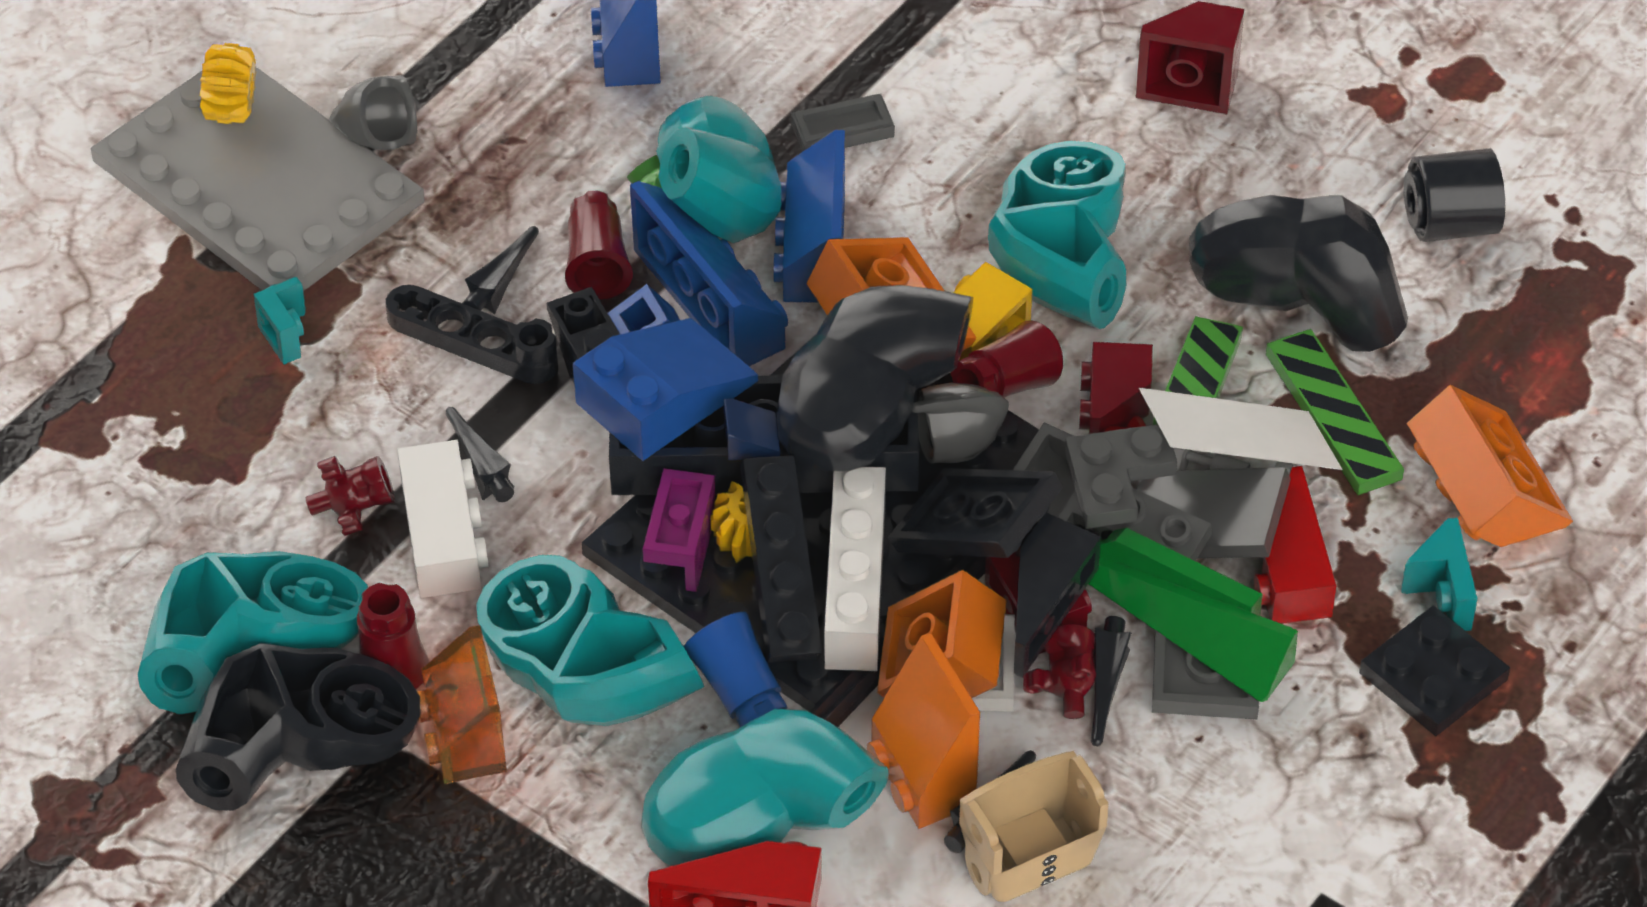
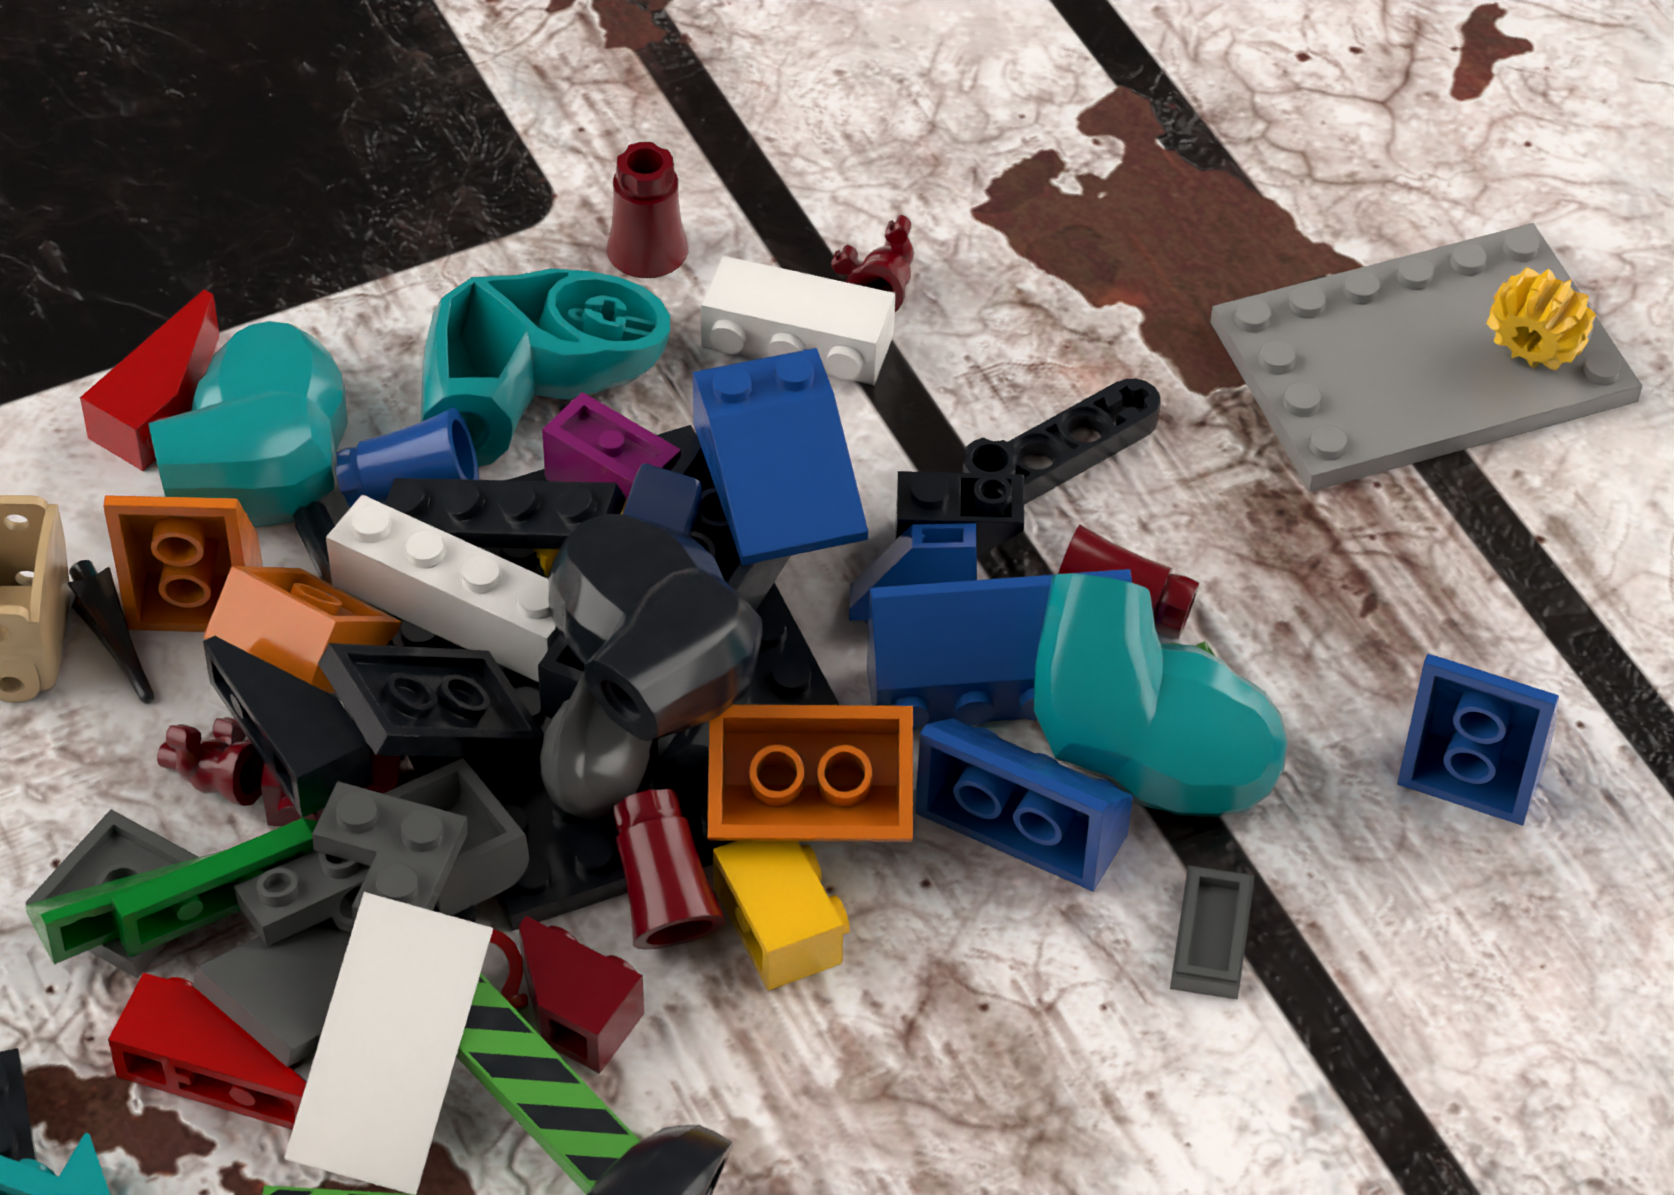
camera: 115 degrees right, 0 degrees up
teal piece [138,551,368,714] -> none
black piece [175,643,421,811] -> none
teal bracket [254,277,306,365] -> none
dark grey piece [329,75,419,150] -> none
clear orange slope [417,625,507,784] -> none
black piece [446,407,515,502] -> none
black piece [462,226,539,314] -> none
teal piece [988,141,1126,329] -> none
black piece [1091,616,1132,747] -> none

